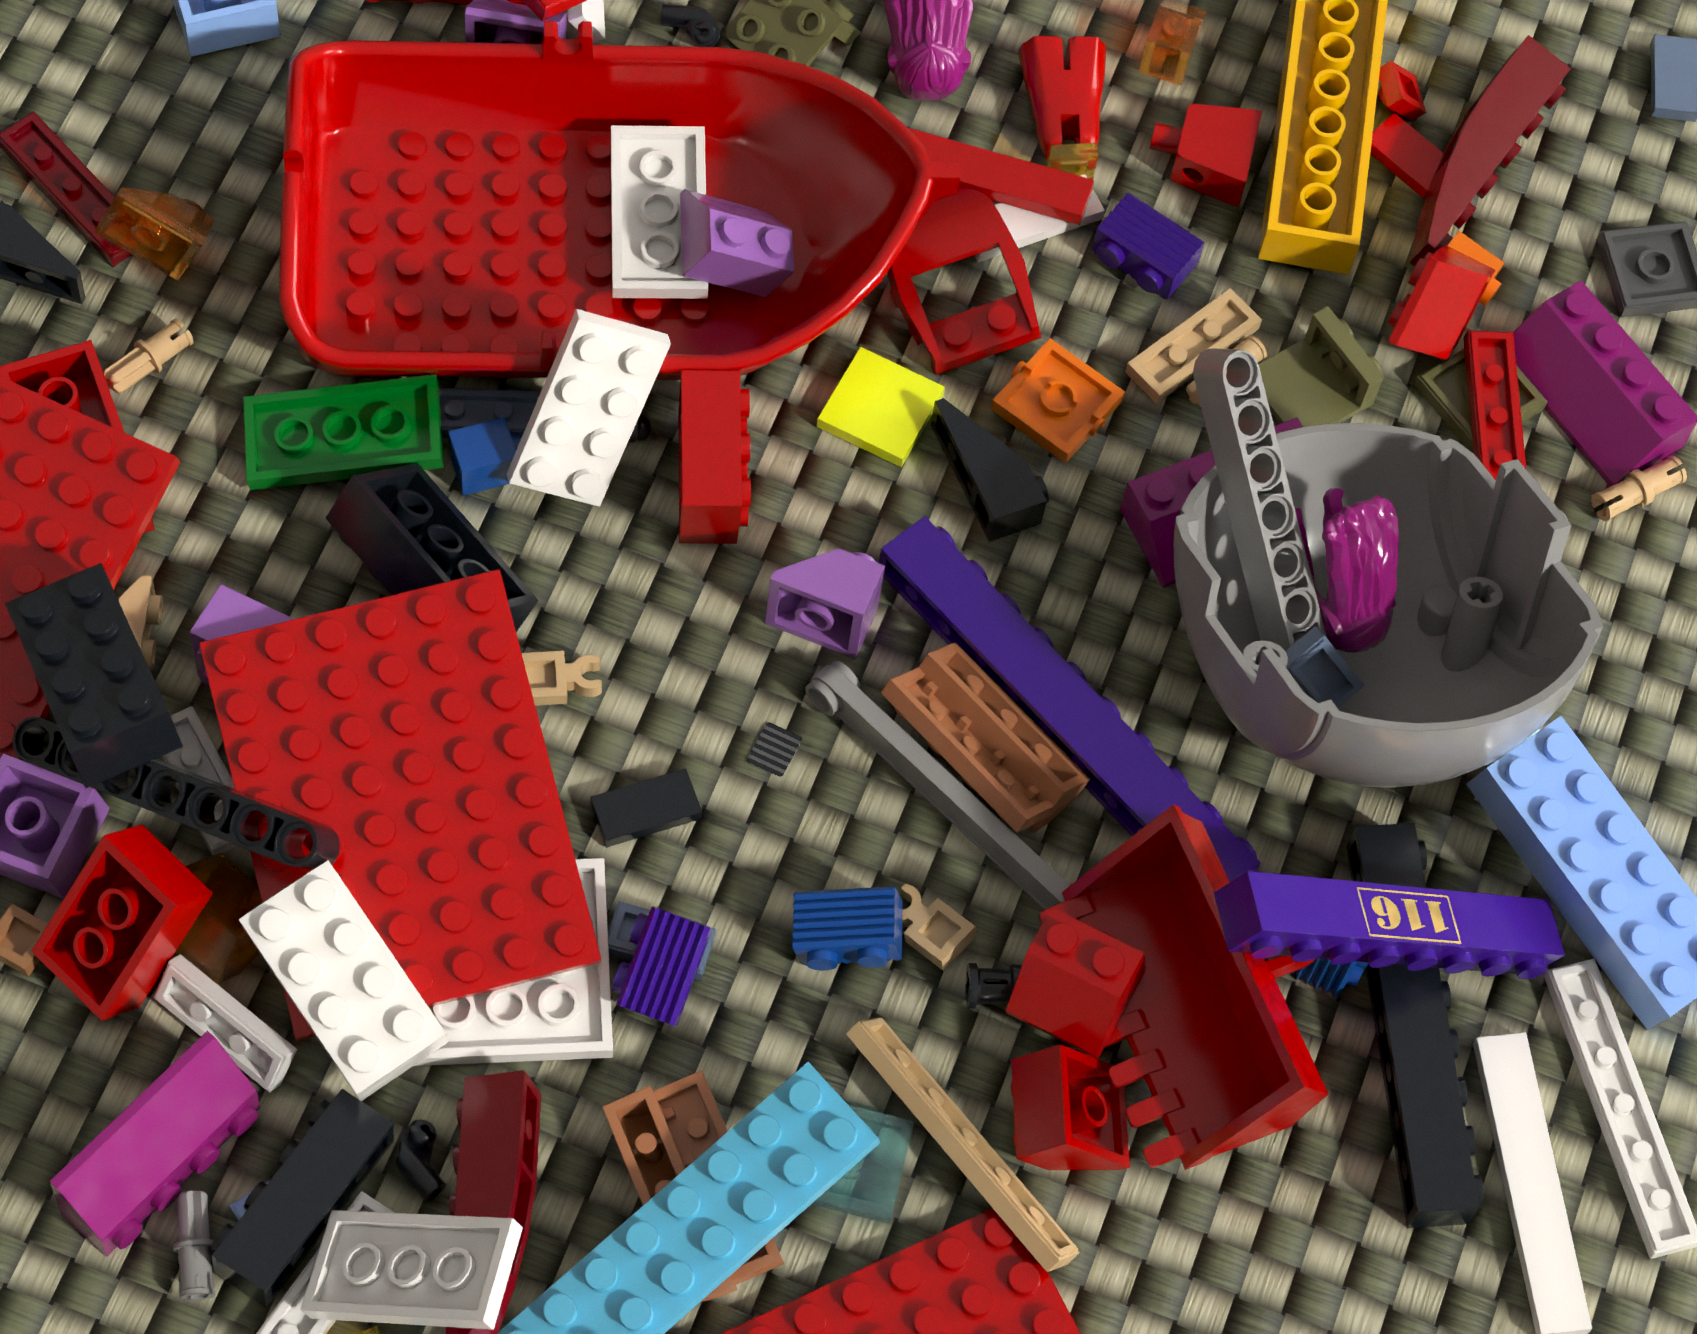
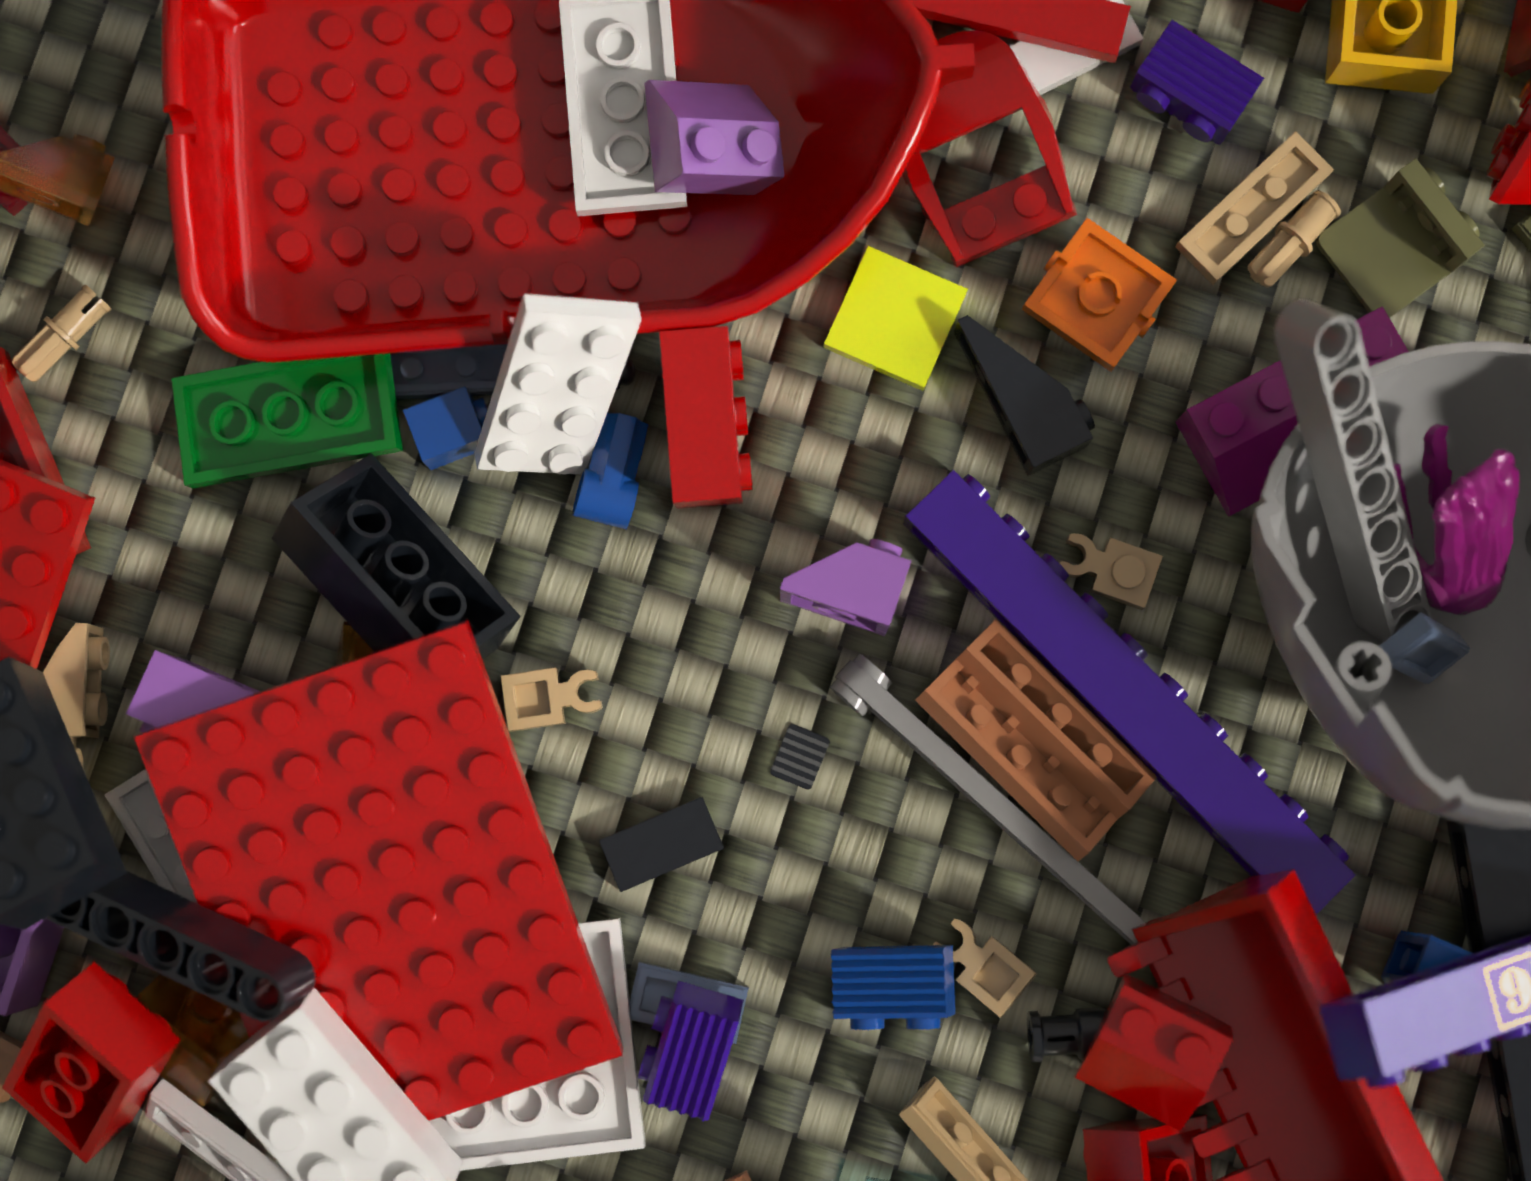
camera: 10 degrees right, 20 degrees up
none -> blue piece [572,413,648,529]
none -> tan plate [1059,533,1163,610]

